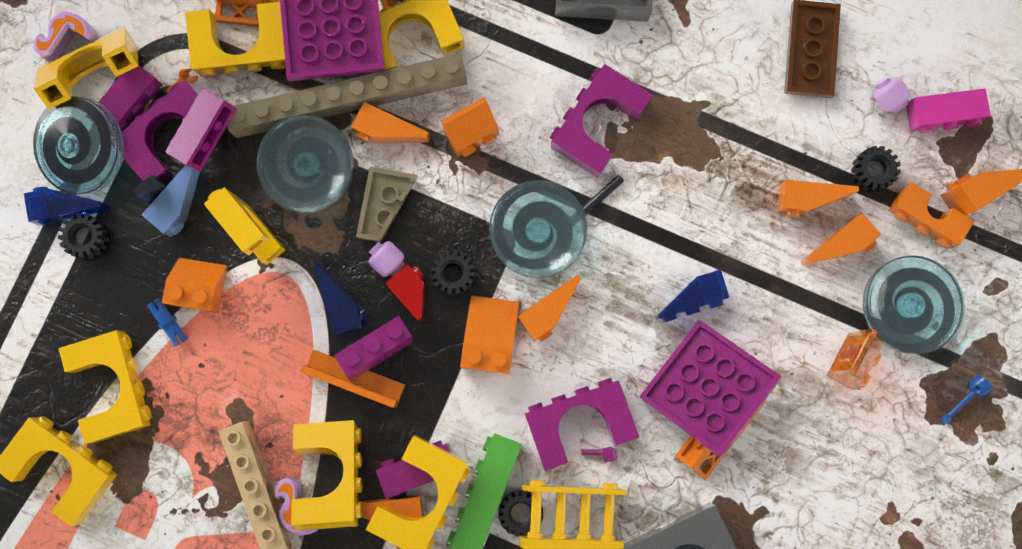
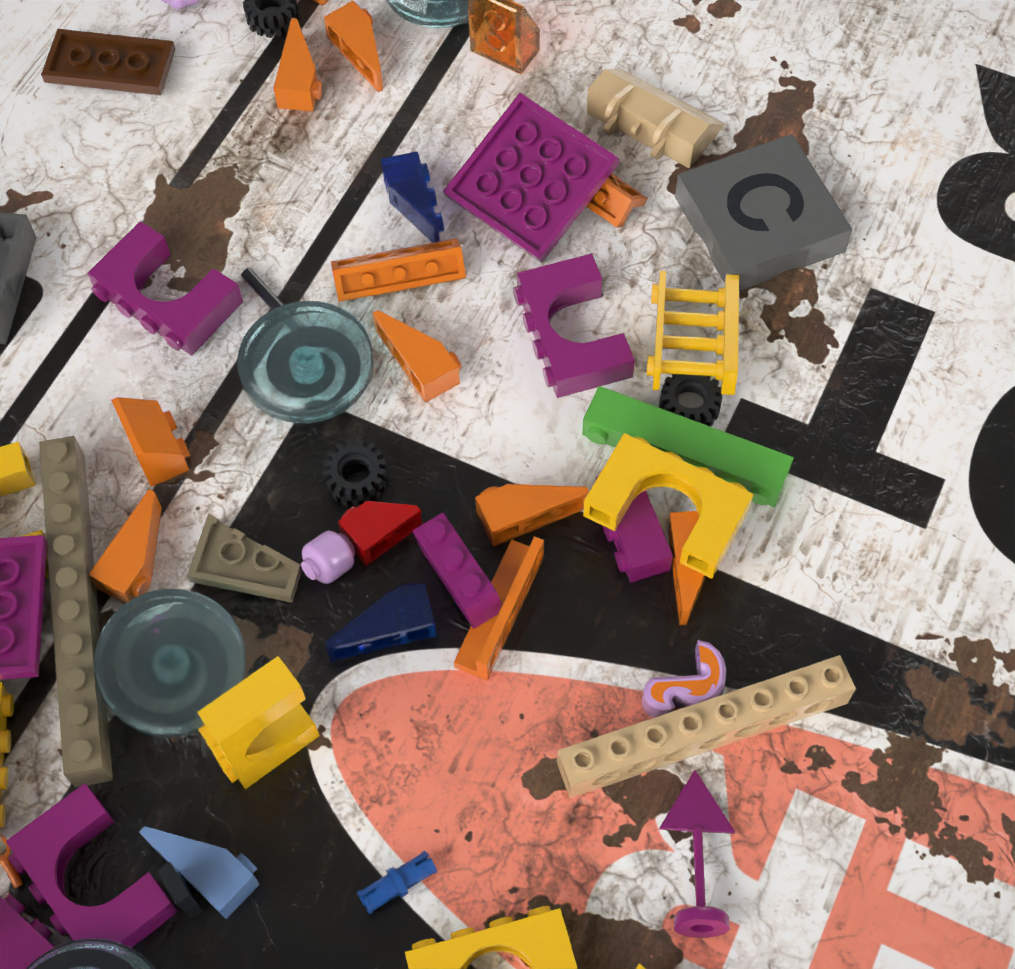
camera: 85 degrees left, 20 degrees down
orange slope [162,258,228,314] -> none
brick [165,88,237,172] -> none
yellow arch [291,420,362,530] -> none
orange slope [460,295,519,374] -> none
magenta hand [581,447,617,462] -> none
none -> orange fence [331,238,466,302]
none -> orange slope [475,484,589,547]
none -> tan piece [587,69,725,169]
none -> magenta piece [658,770,735,938]

